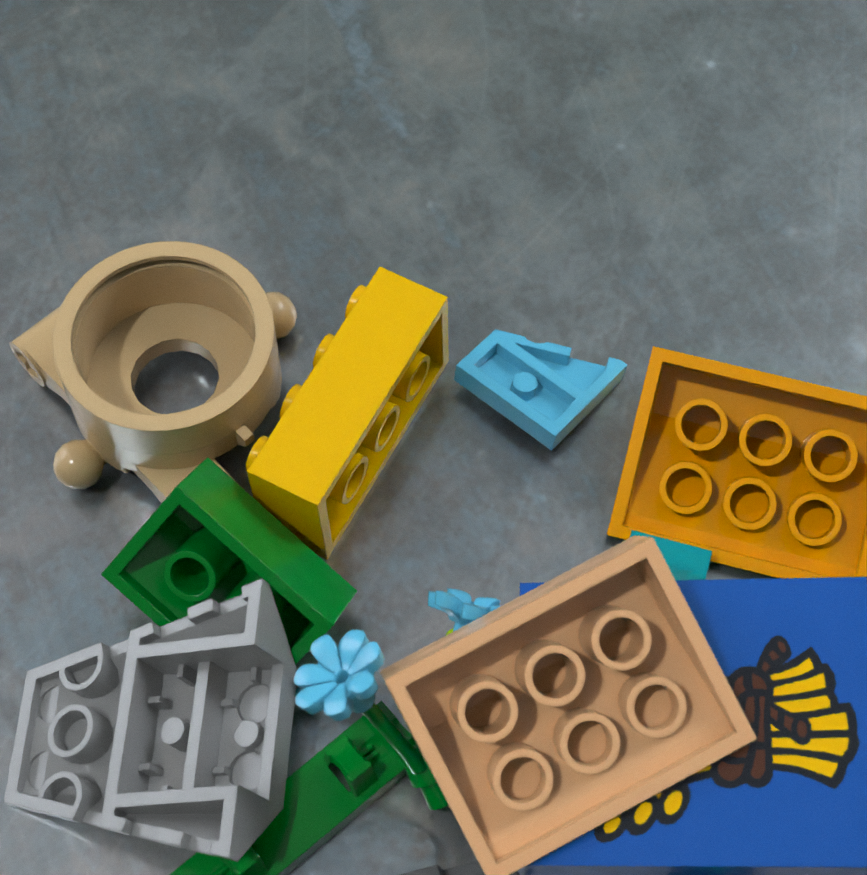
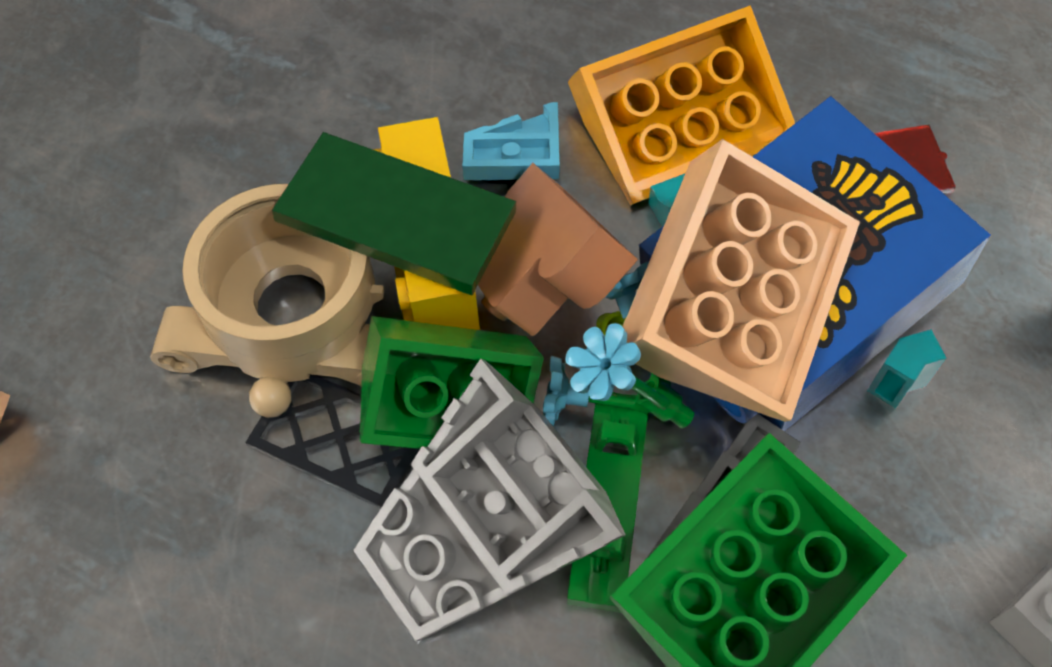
camera: 40 degrees left, 0 degrees up
none -> black window [245,374,420,509]
none -> dark green tile [272,132,516,295]
none -> nougat brick [478,163,638,336]

